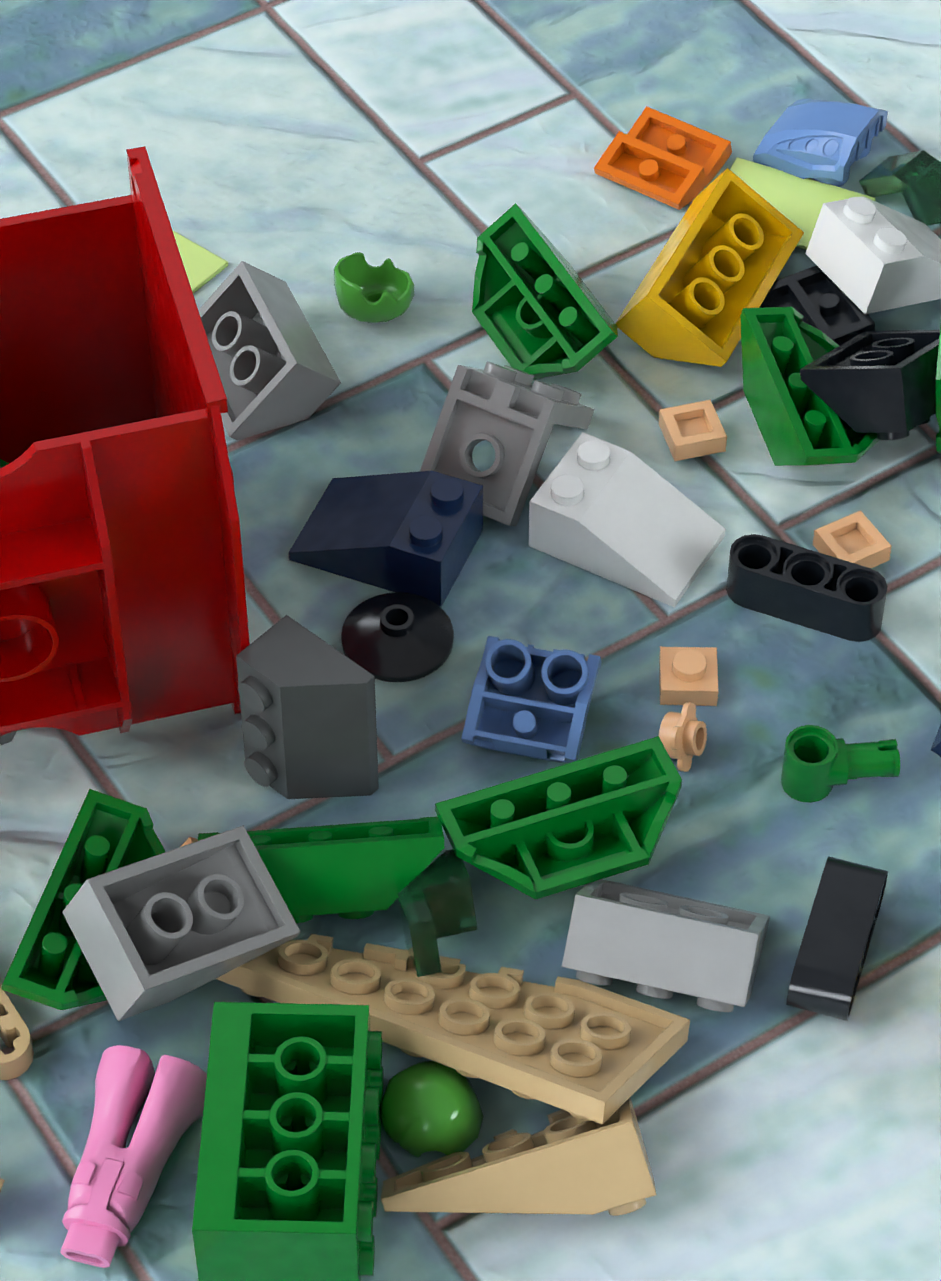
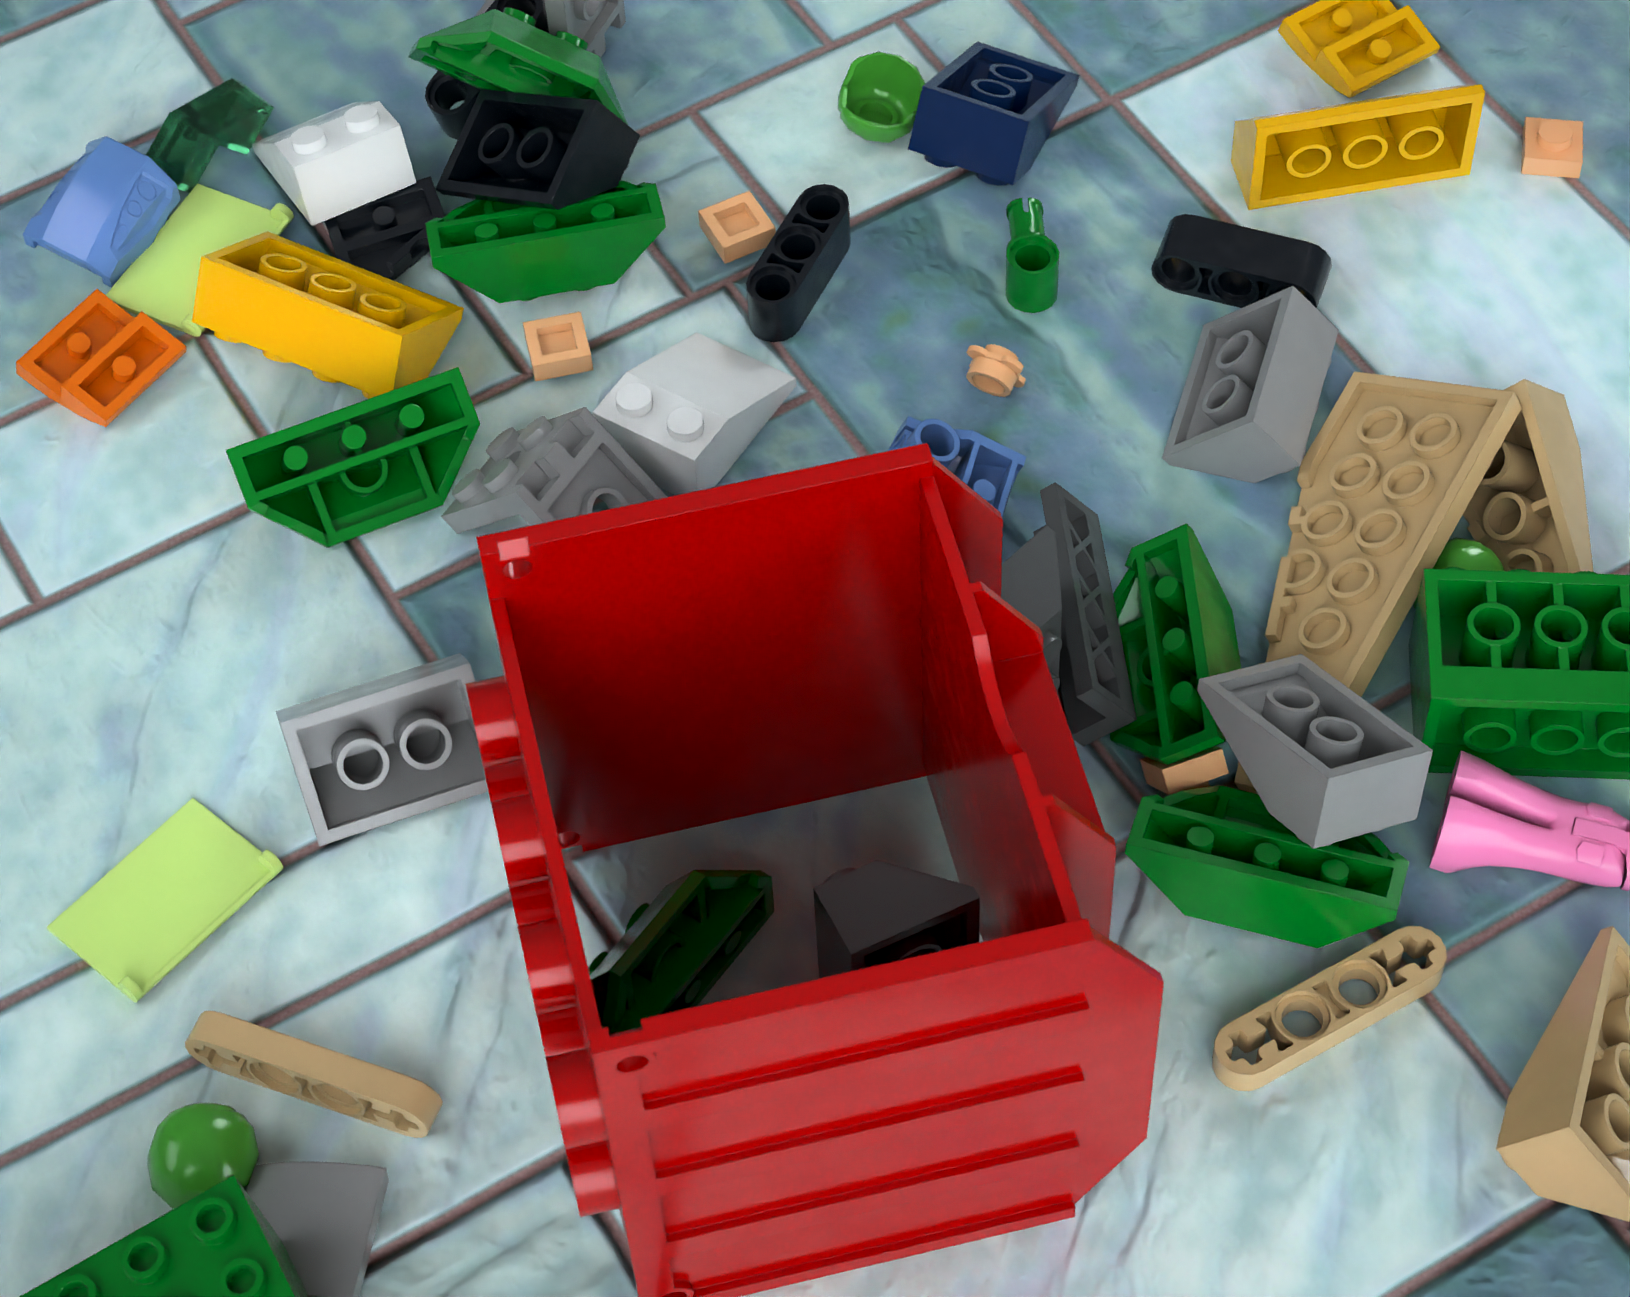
camera: 85 degrees left, 5 degrees up
bright green hair [334,252,414,323] -> none
clear green slope [398,849,478,977] -> none
green wedge [435,736,682,900] -> none
light nougat plate [659,646,718,706] -> none
none -> dark grey fence [1033,482,1137,747]

